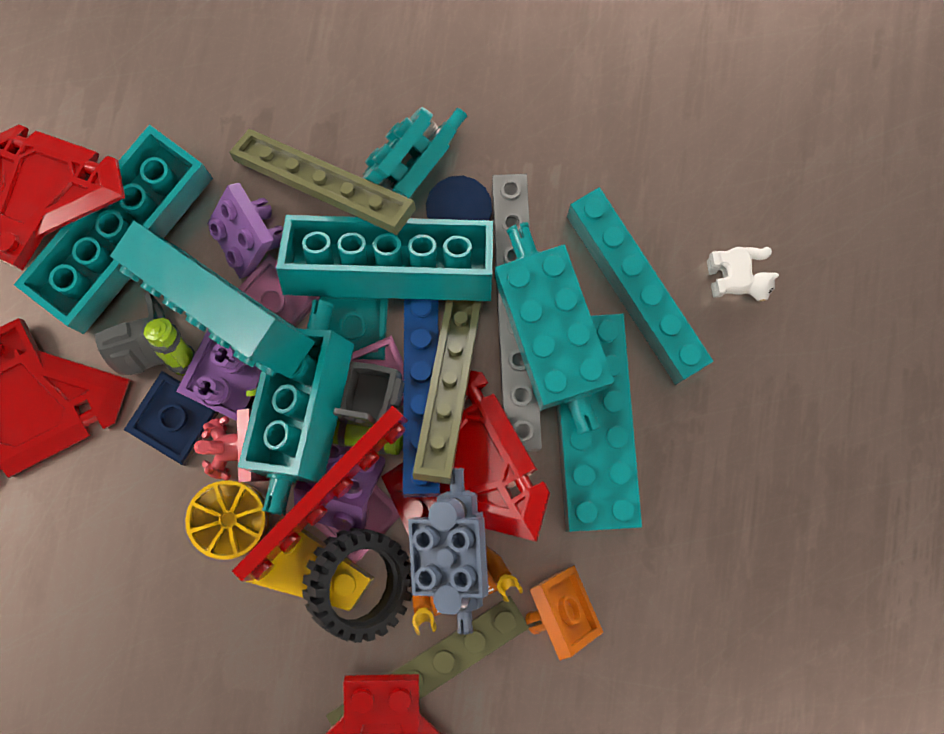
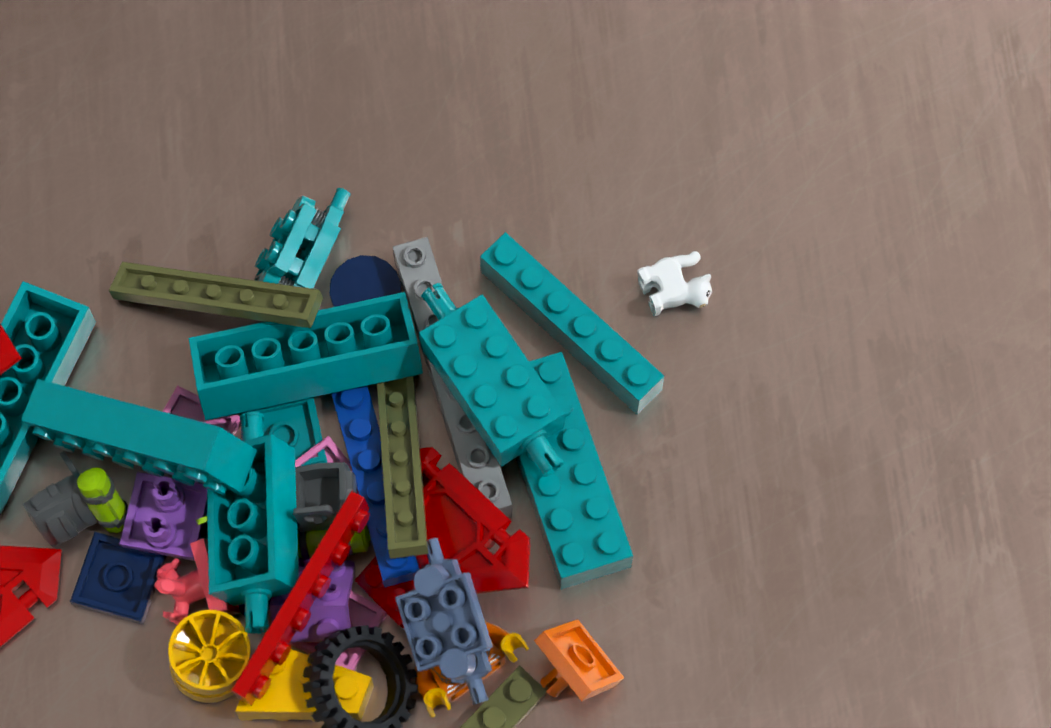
camera: 15 degrees left, 10 degrees down
medium lavender plate [207,183,283,279] -> none

